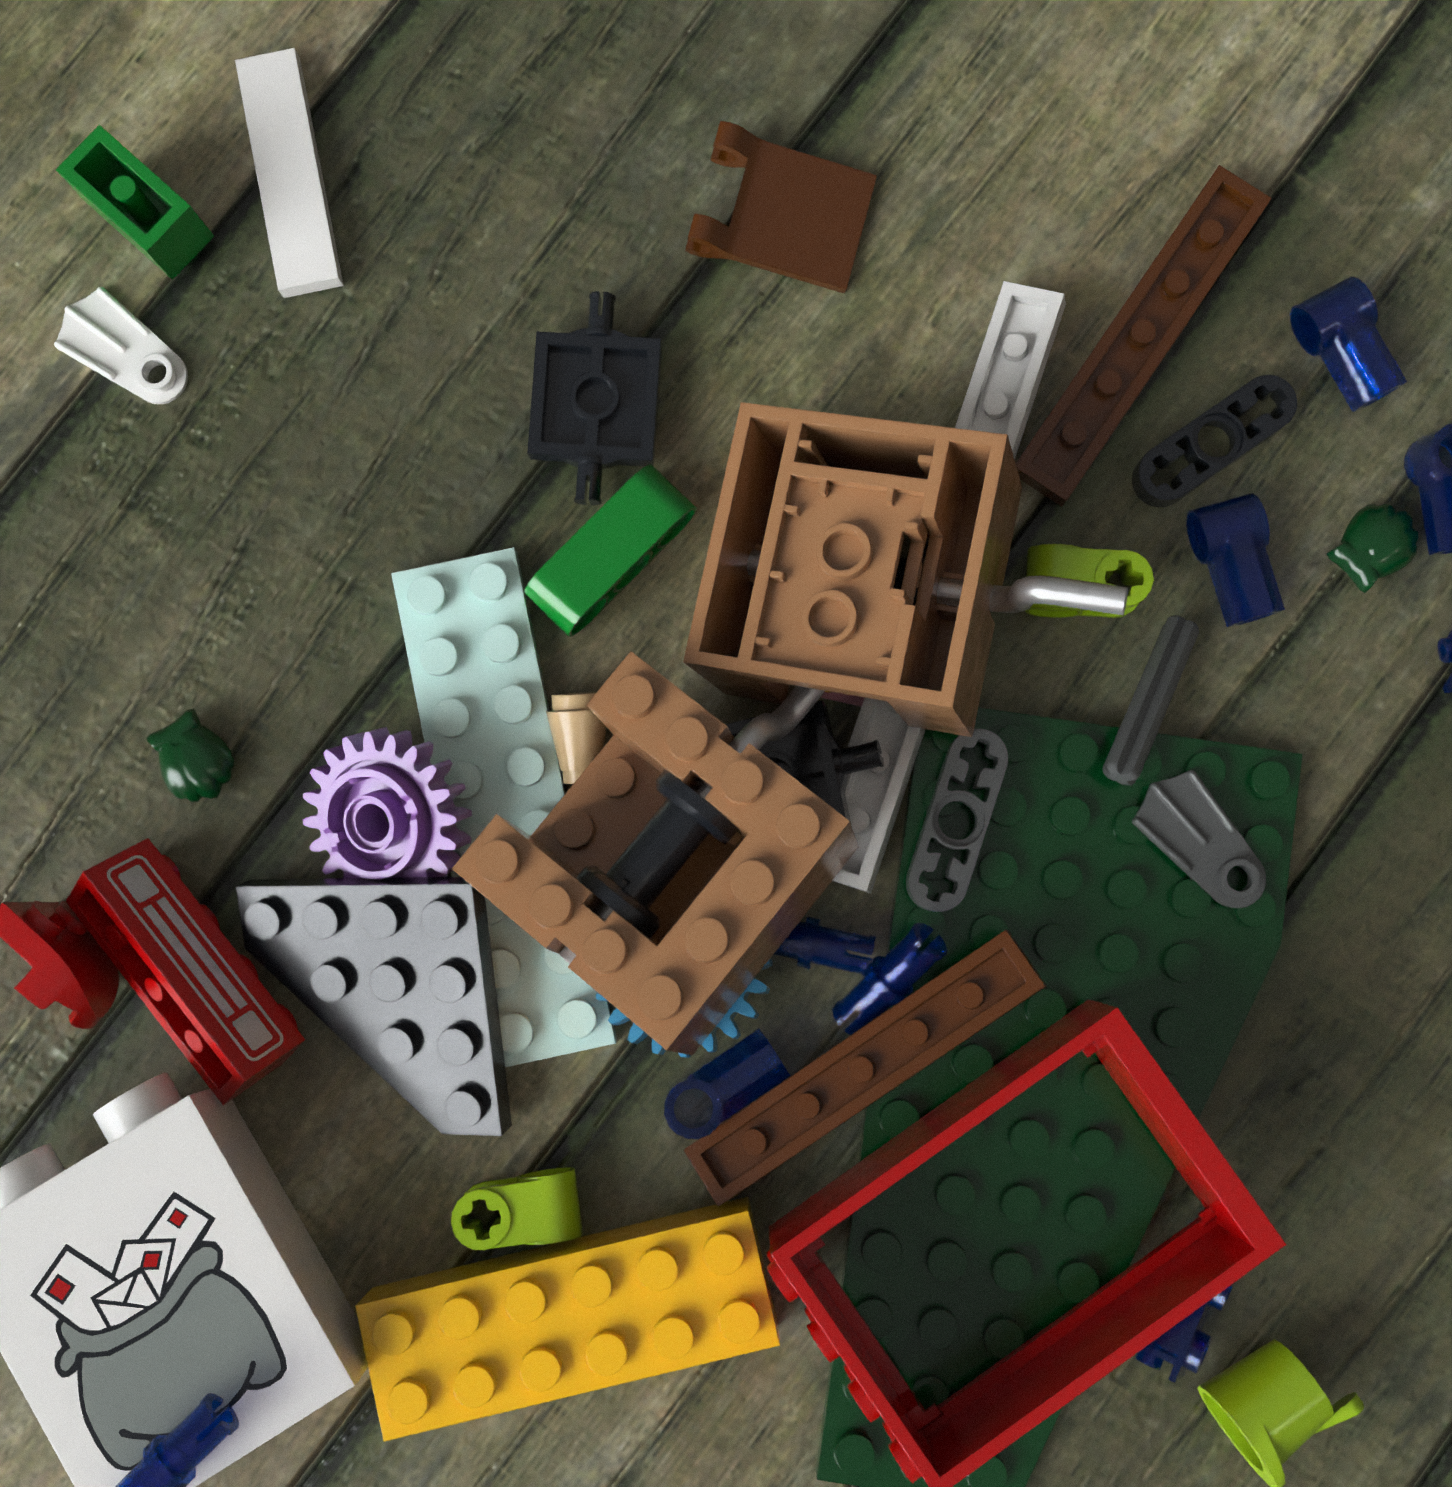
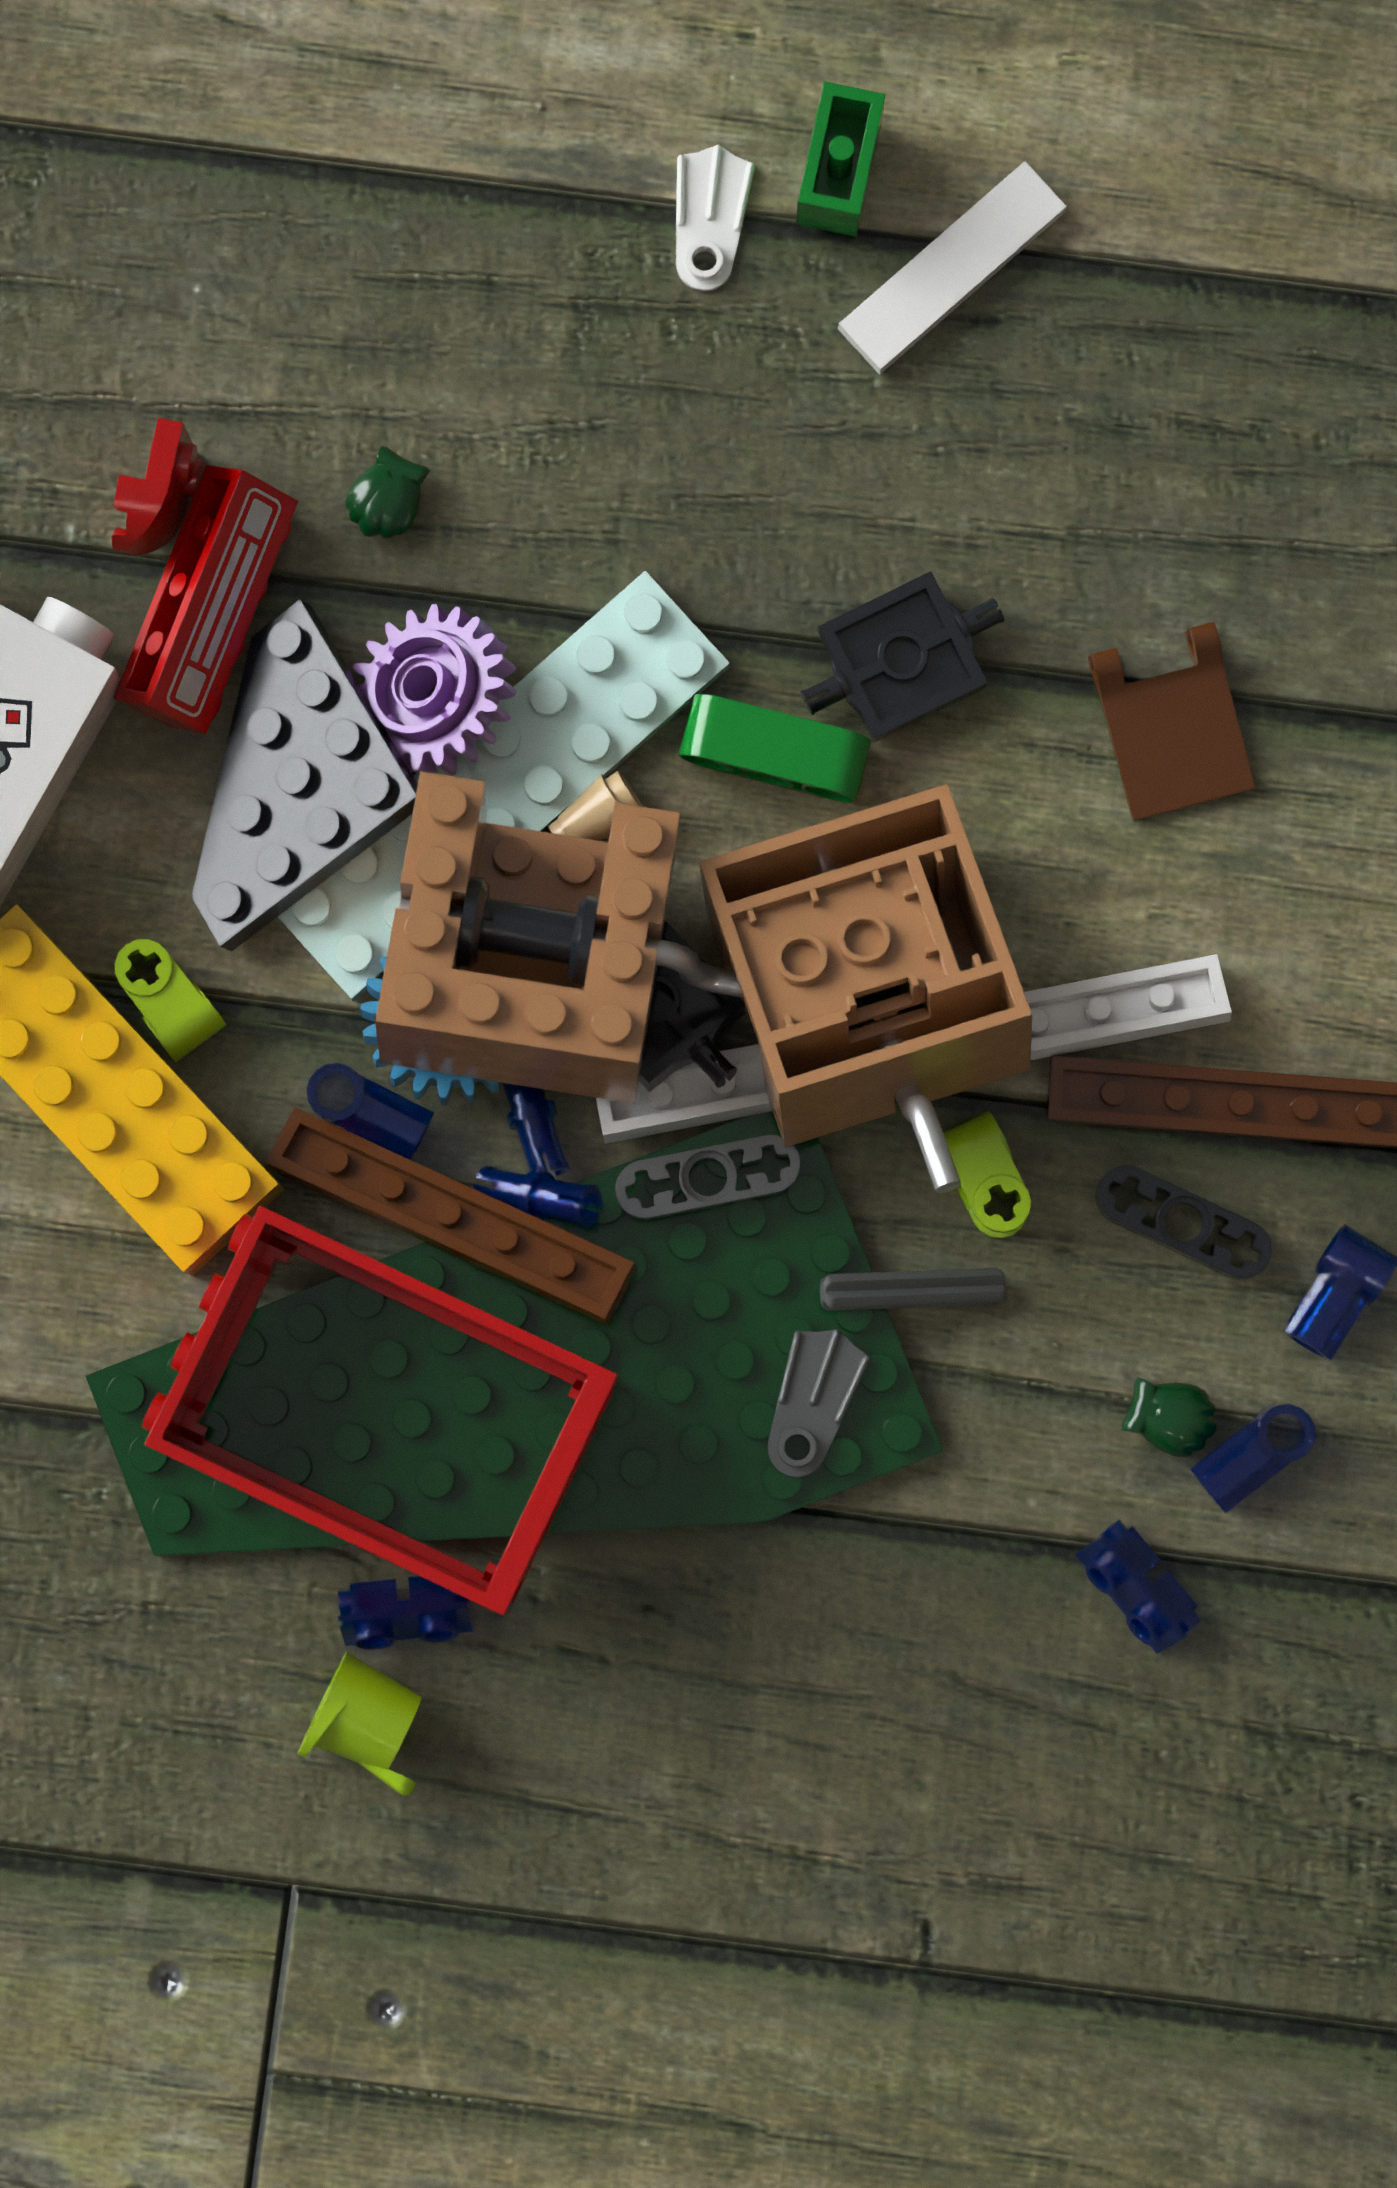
camera: 55 degrees right, 0 degrees up
clear blue piece [1186,493,1285,628] -> none

